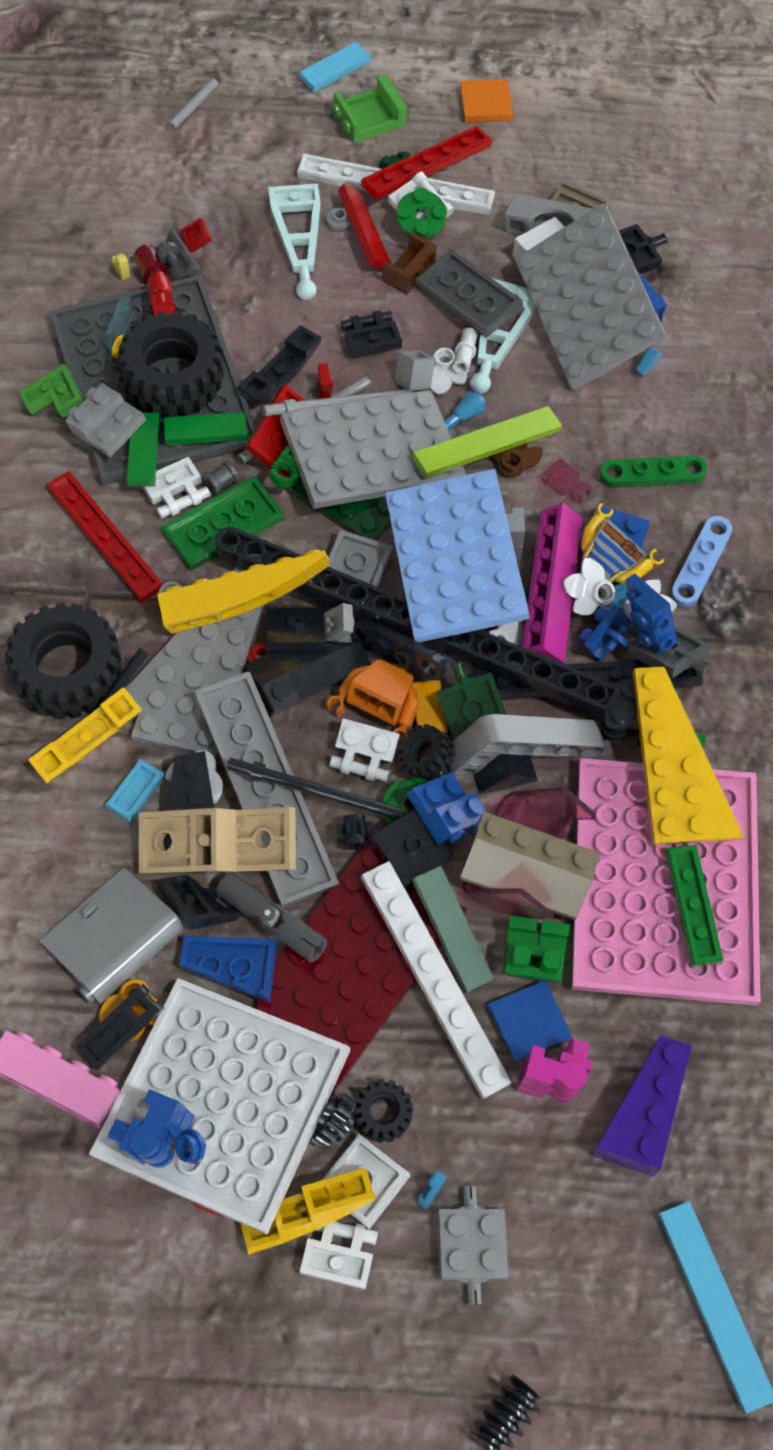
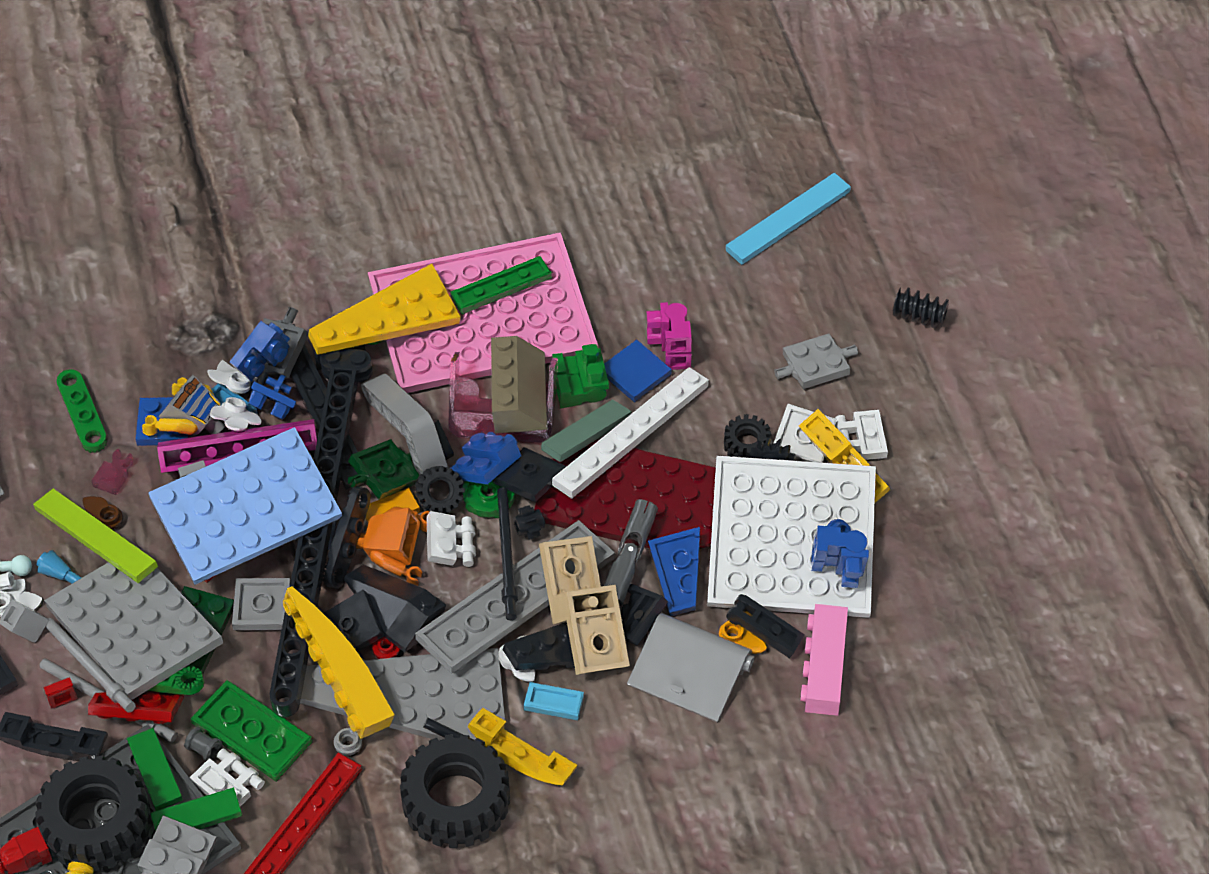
camera: 105 degrees left, 10 degrees down
light grey bracket [324,603,354,644] -> none
dark azure tile [417,1171,447,1210] -> none
dark purple wedge [591,1035,692,1177] -> none
light blue plate [671,516,732,608] -> none

